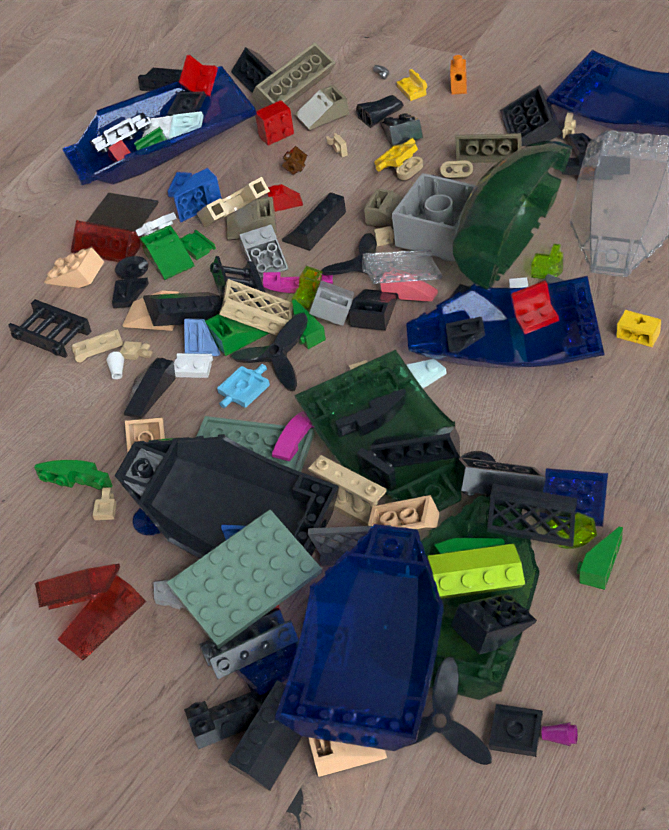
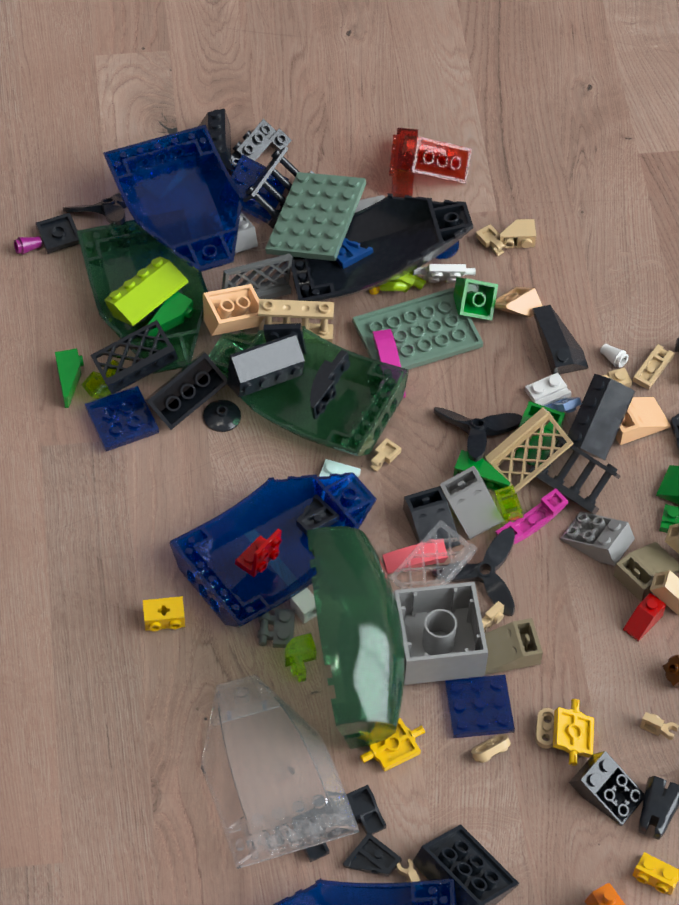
camera: 135 degrees right, 10 degrees up
green slope [34,460,113,490] -> none
medium azure plate [217,364,270,409] -> none
black slope [282,192,346,251] -> none
black slope [451,593,537,654] -> none
dark tan slope [455,133,522,163] -> none
none -> tan slope [499,219,536,249]

